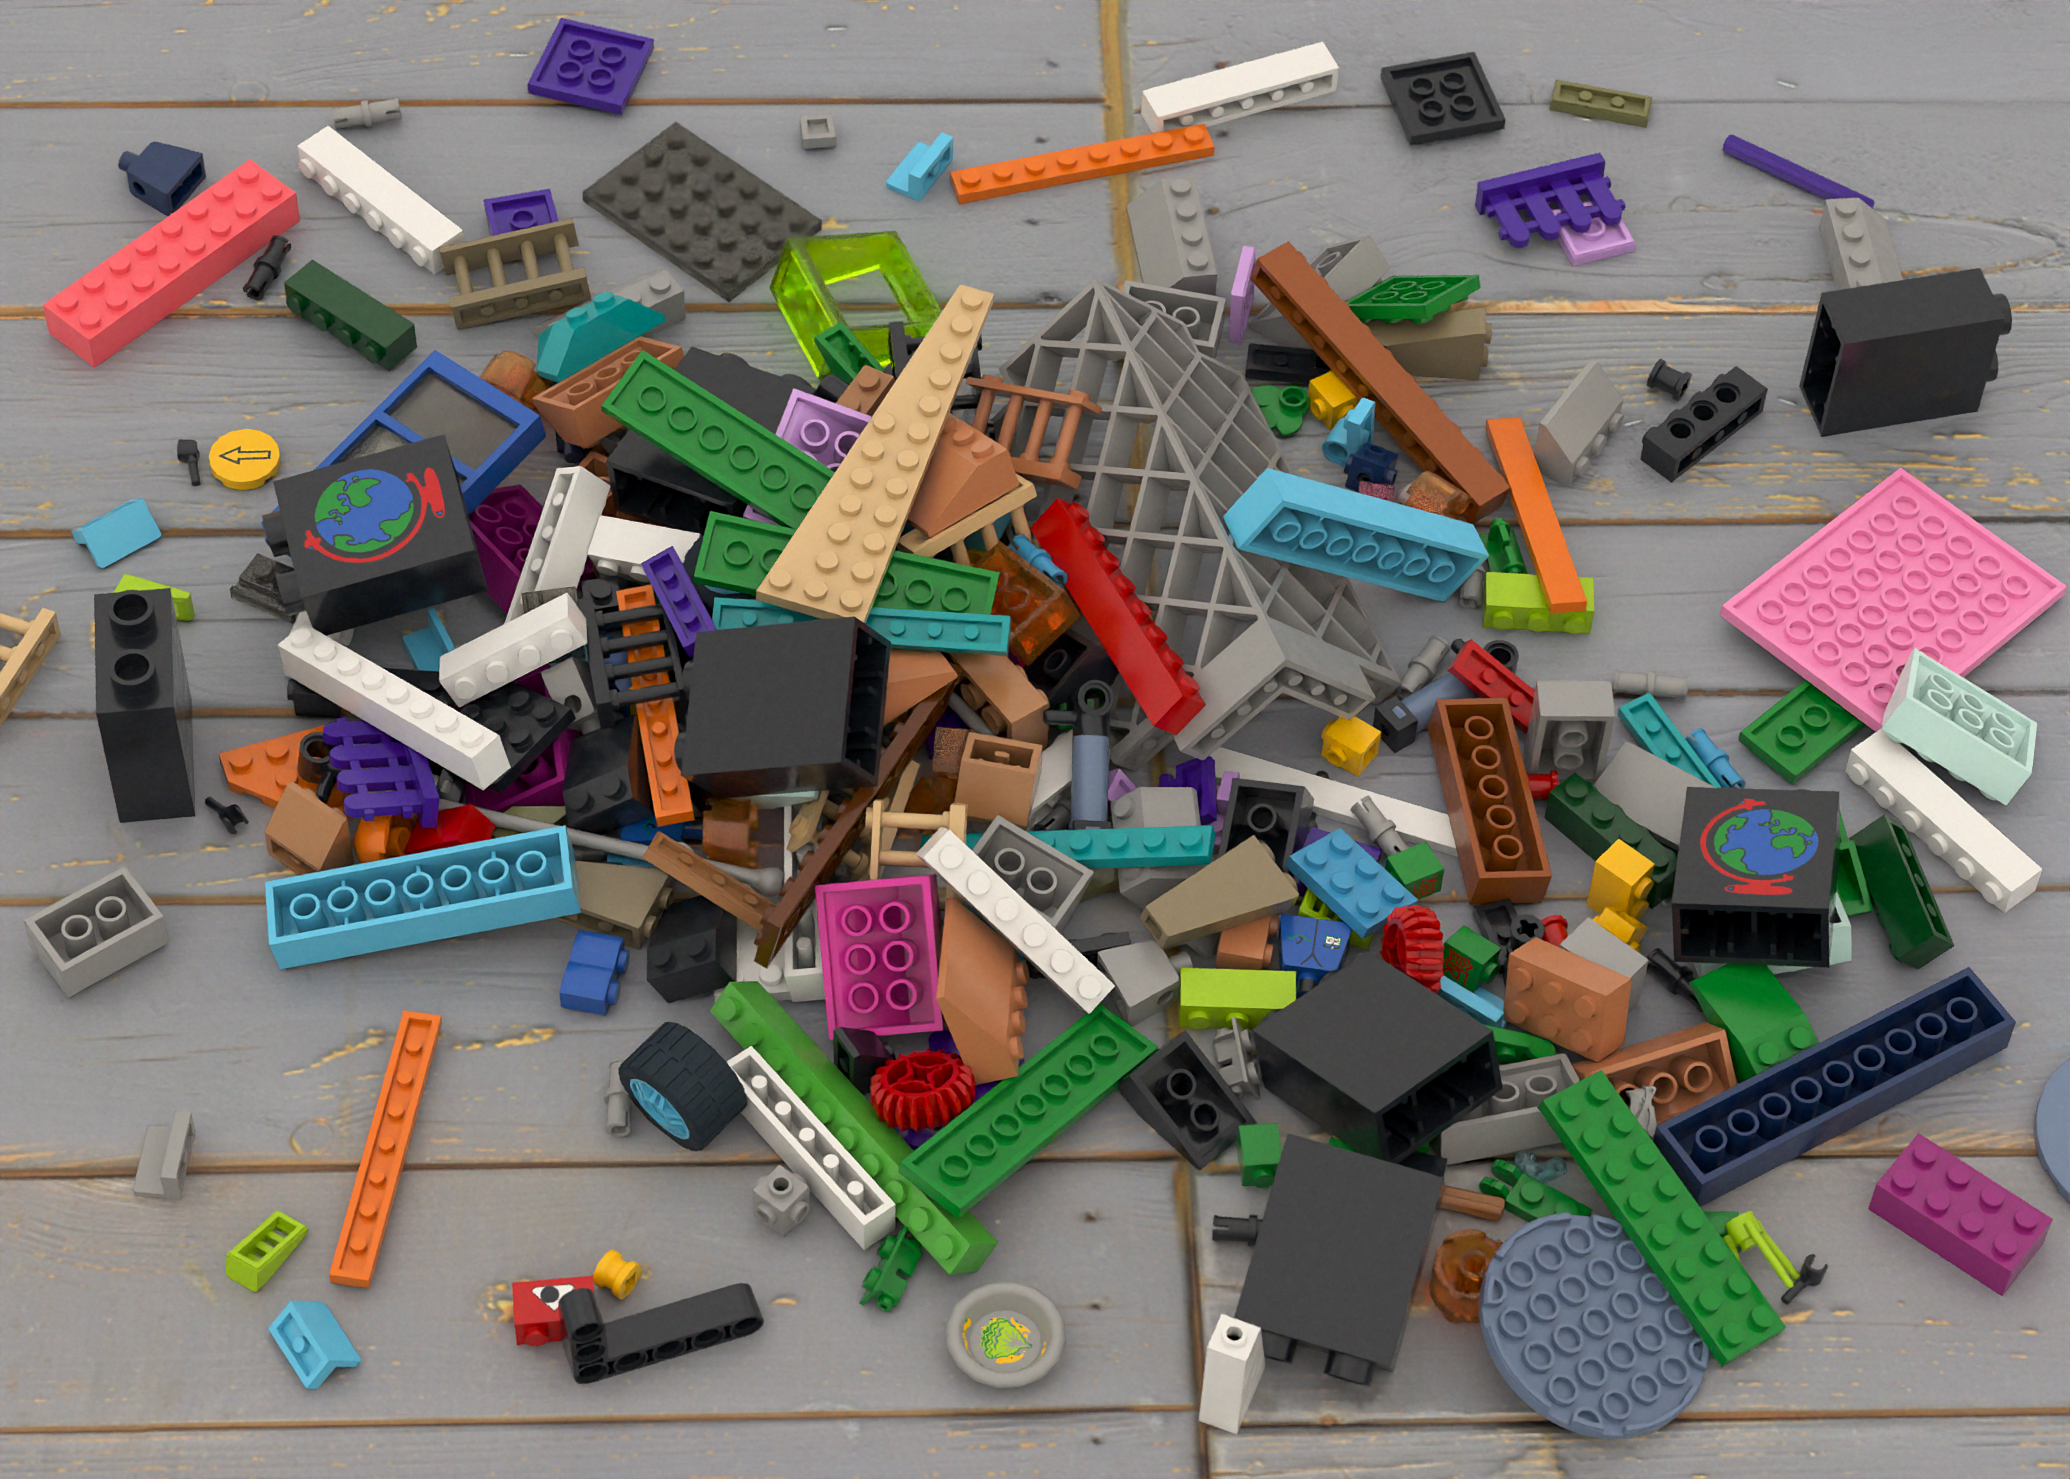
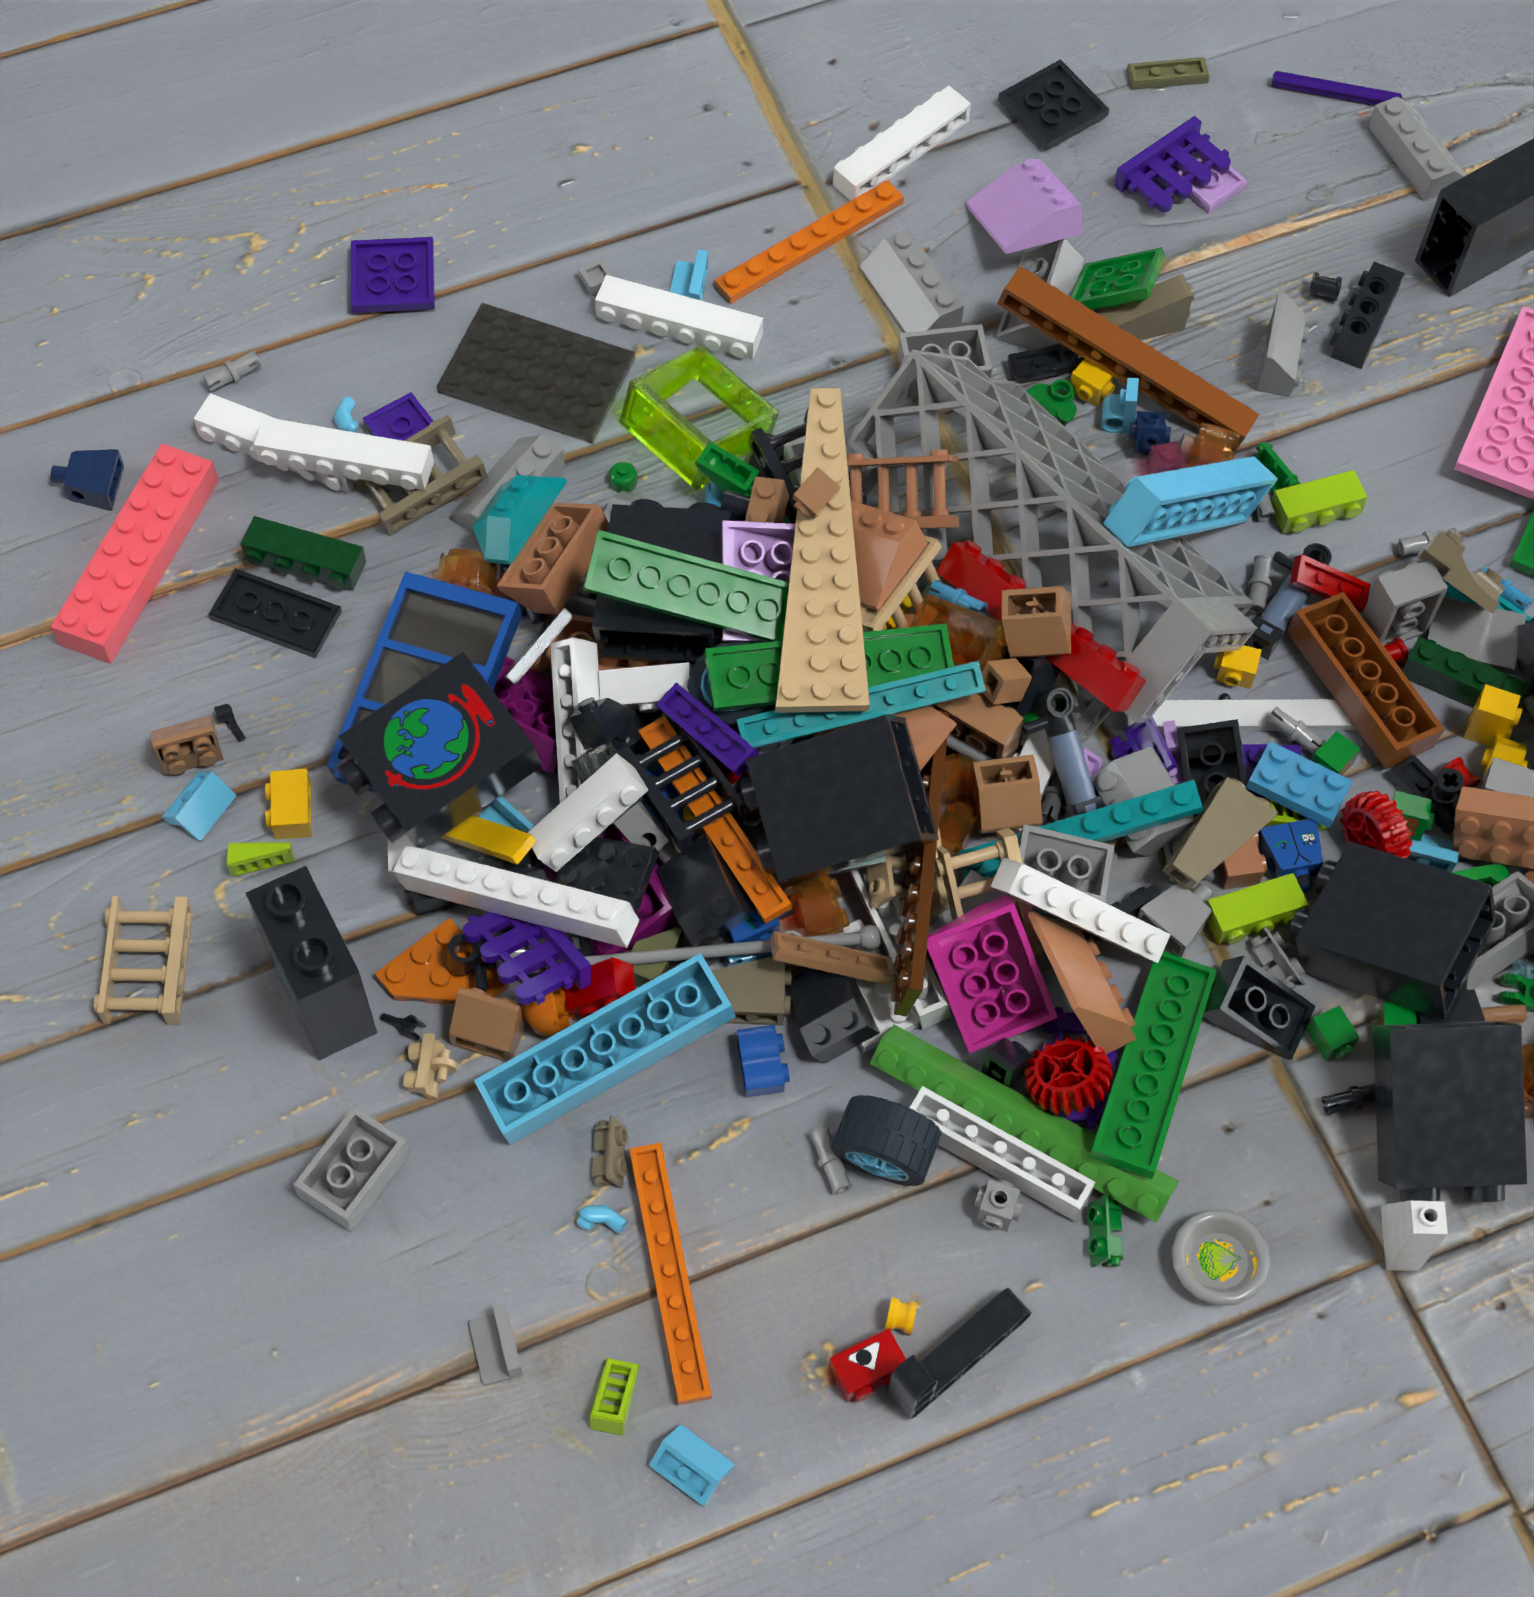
camera: 20 degrees left, 10 degrees up
yellow tile [209,429,281,490] -> none
clear smoke plate [230,553,298,624] -> none
black pin [243,235,292,300] -> none
lavender tile [1229,246,1256,344] -> none
orange tile [1485,417,1587,613] -> none
none -> medium nougat slope [151,715,224,776]
none -> black tile [208,568,342,659]
none -> white brick [253,417,434,490]
none -> yellow brick [265,769,312,839]
none -> medium azure arm [333,396,359,432]
none -> tan hips [403,1033,458,1099]
none -> yellow tile [440,815,536,865]
none -> tile [496,608,572,690]
none -> black slope [569,697,637,749]
none -> medium azure arm [577,1205,628,1234]
none -> dark tan hinge [592,1116,629,1188]
none -> white brick [595,275,763,360]
none -> green piece [609,462,638,493]
none -> medium nougat brick [792,467,841,518]
none -> lavender slope [966,159,1083,254]
none -> medium nougat brick [982,658,1032,704]
none -> medium nougat slope [1002,586,1071,658]
none -> dark tan slope [1418,529,1505,614]

